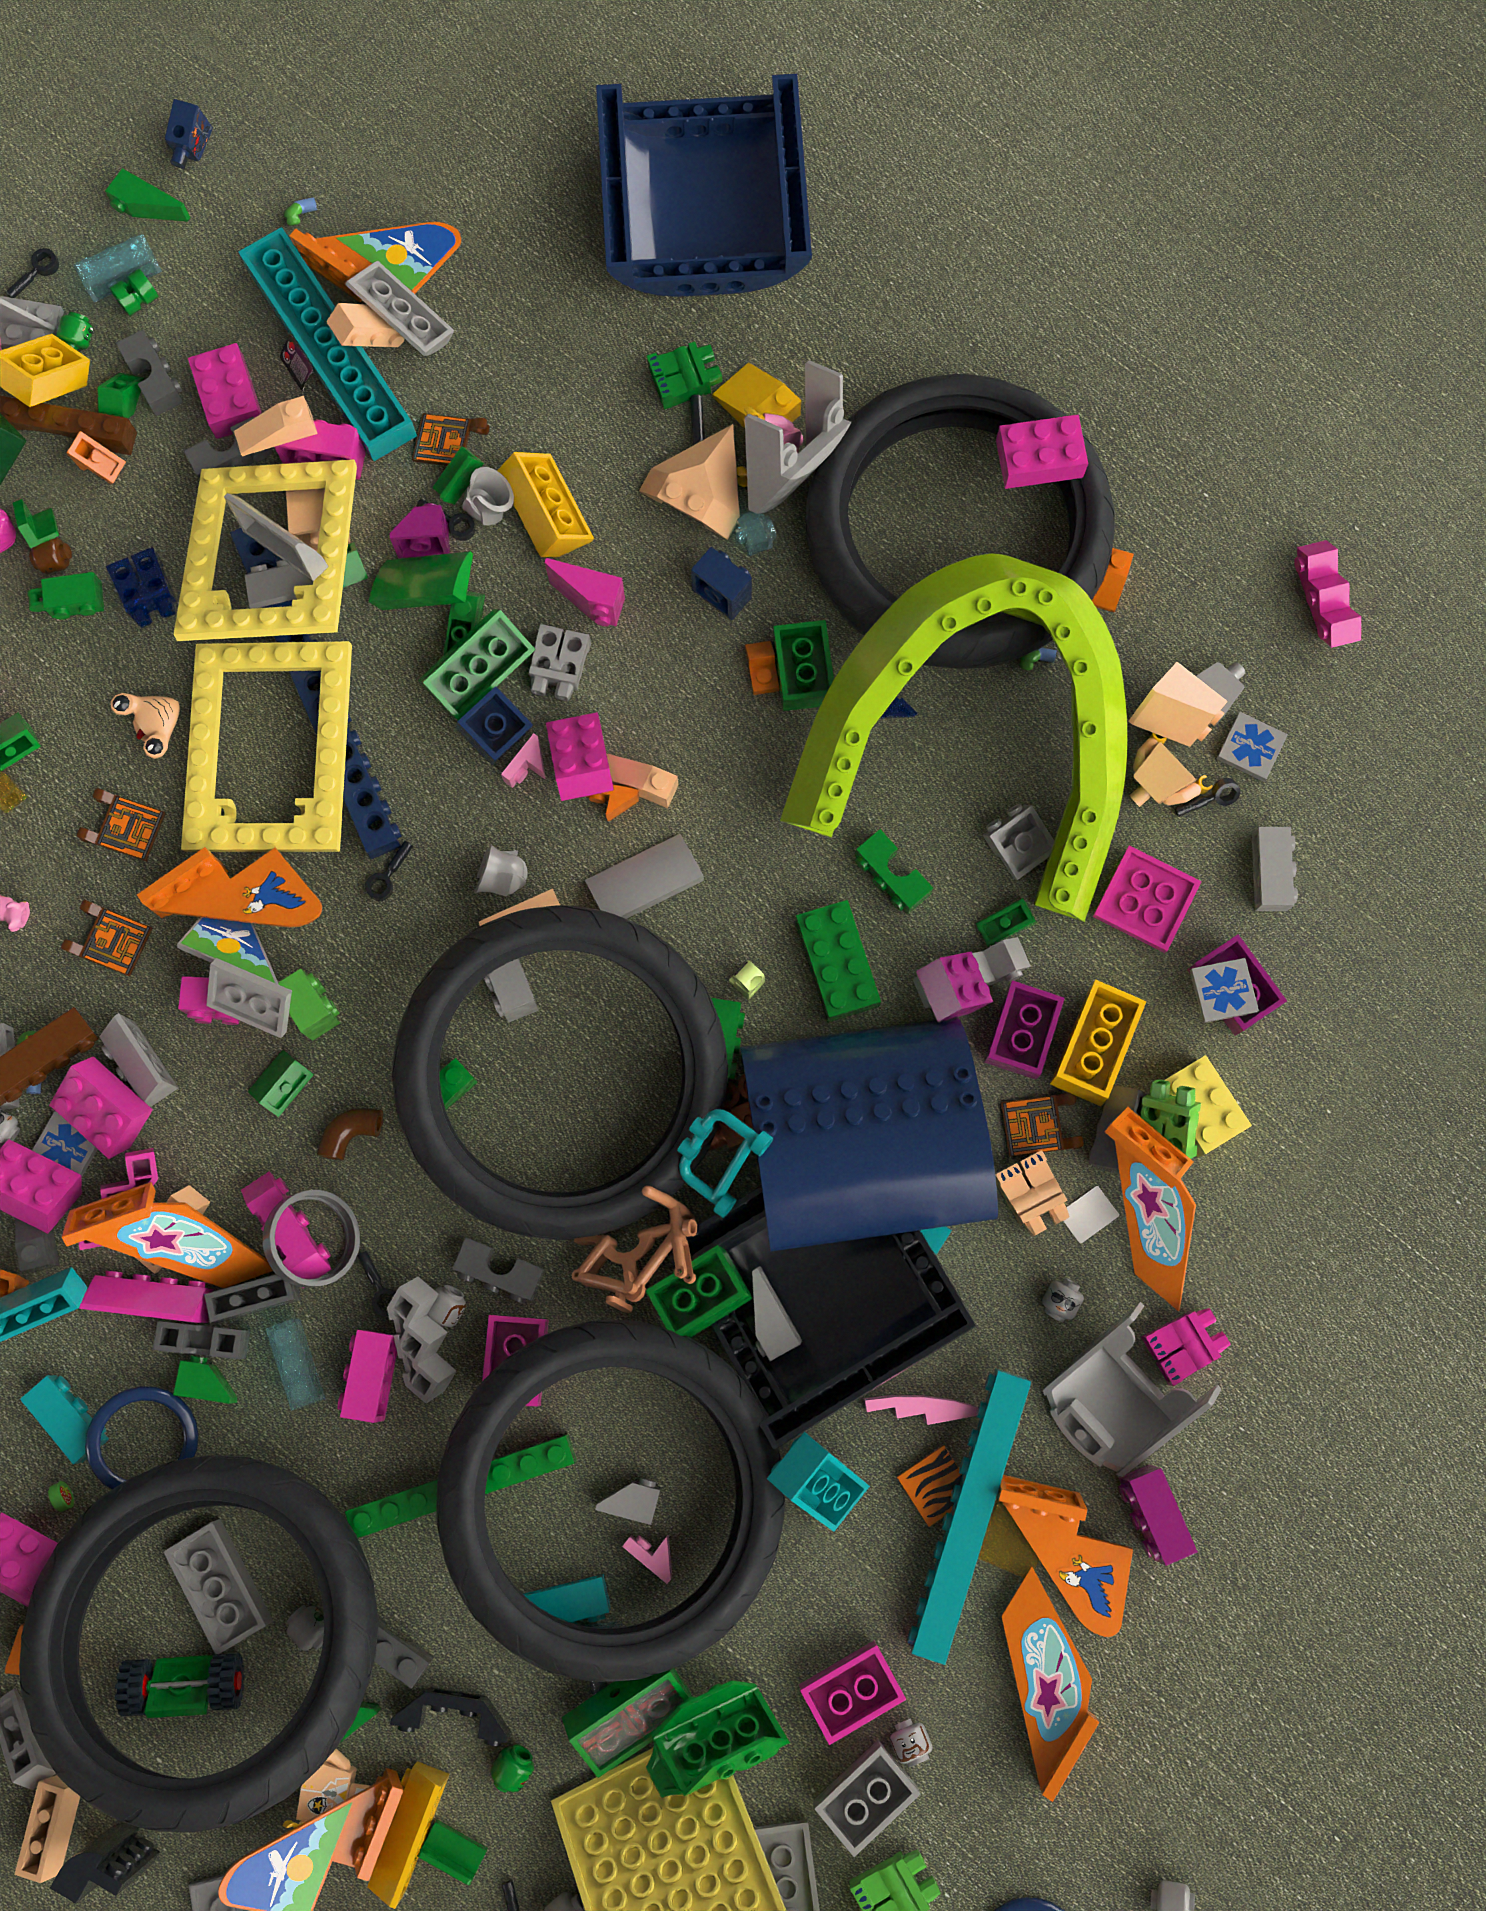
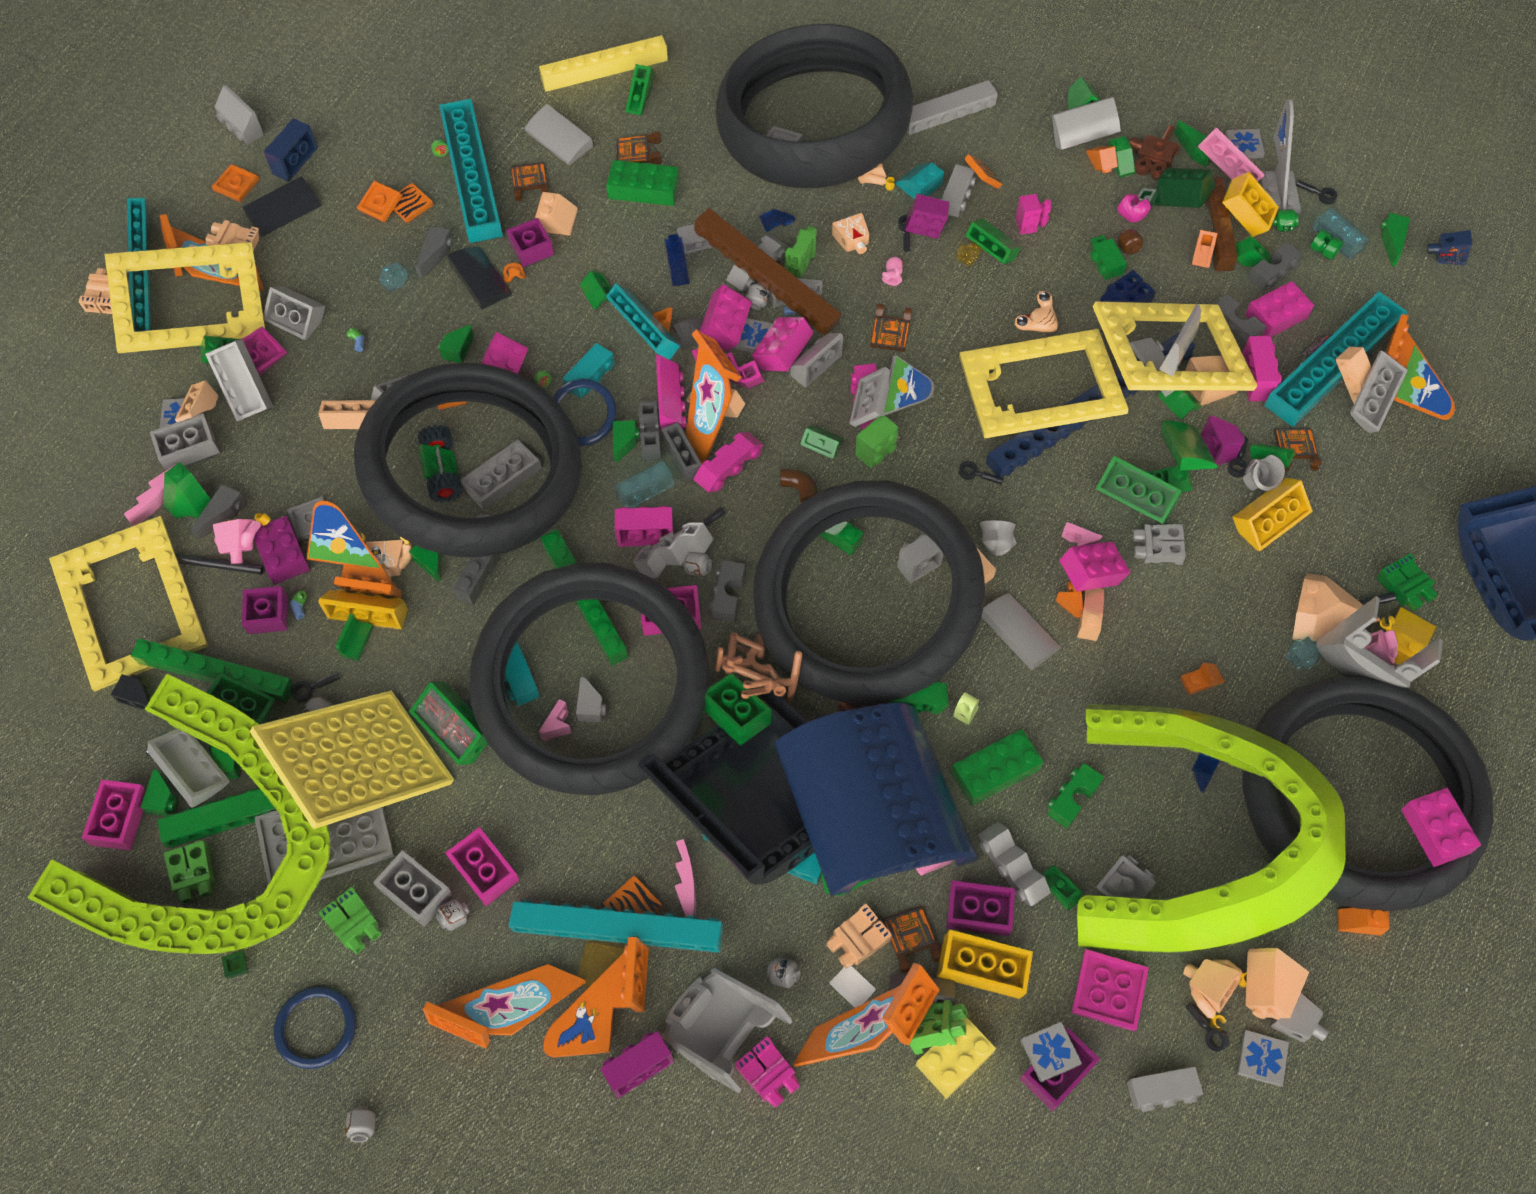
camera: 80 degrees right, 15 degrees down
green panel [12,499,59,548] -> none
black brick [50,1822,160,1904] -> none
flag [77,788,166,862] -> none
orange piece [137,847,322,927] -> none
light nougat slope [234,396,318,456] -> none
dark grey piece [263,1190,360,1288] -> none
arm [284,197,317,226] -> none
black slope [390,1687,511,1746] -> none
dark blue brick [455,686,533,766] -> none
green head [490,1745,534,1793] -> none
dark pink slope [544,558,625,627] -> none
green slope [646,1680,790,1797] -> none
teal bar [677,1109,773,1218] -> none
dark blue brick [691,547,752,620] -> none
light grey slope [752,1266,802,1361] -> none
teal brick [767,1432,870,1532] -> none
green brick [773,620,834,711] -> none
magenta brick [916,952,993,1022] -> none
dark pink brick [1294,540,1361,648] -> none

